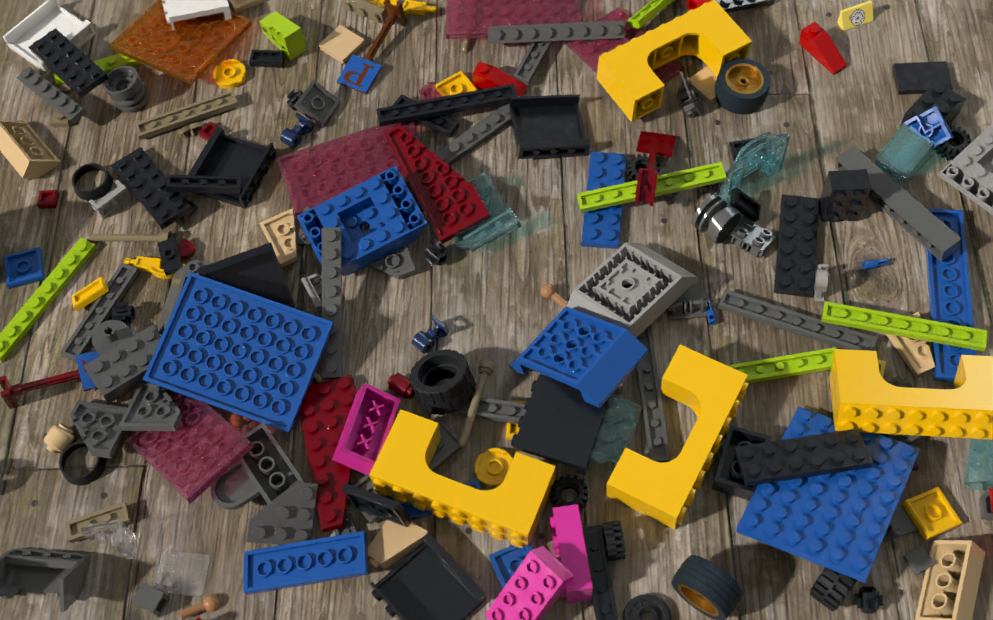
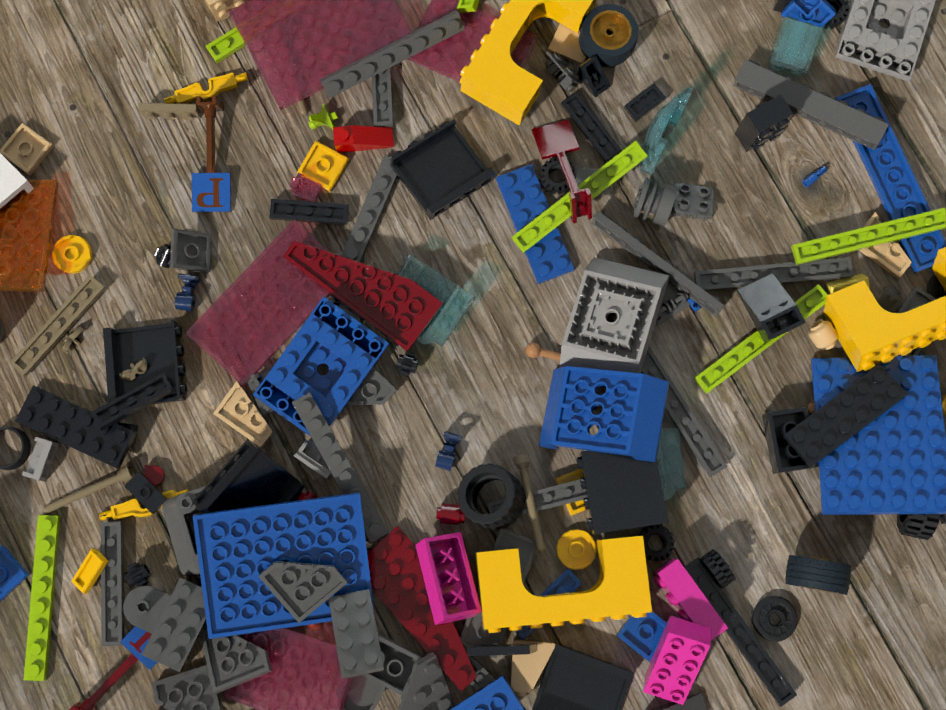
camera: 30 degrees left, 20 degrees up
dark red tile [198,121,218,141] -> none
black plate [249,50,286,67] -> none
lime wedge [259,11,307,61] -> none
tan tile [318,25,366,64] -> none
black plate [376,84,517,127] -> none
yellow arch [607,345,749,530] -> none
black plate [730,187,761,222] -> none
black plate [773,194,819,298] -> none
light grey piece [814,264,831,302] -> none
none -> dark tan piece [119,358,147,381]
none -> dark grey plate [258,561,348,623]
none -> lime piece [308,104,338,129]
none -> dark grey plate [329,589,384,679]
none -> black tile [561,92,622,163]
none -> black slope [578,55,611,97]
none -> dark grey plate [591,211,724,317]
none -> slope [737,273,806,343]
none -> tan head [808,319,838,350]

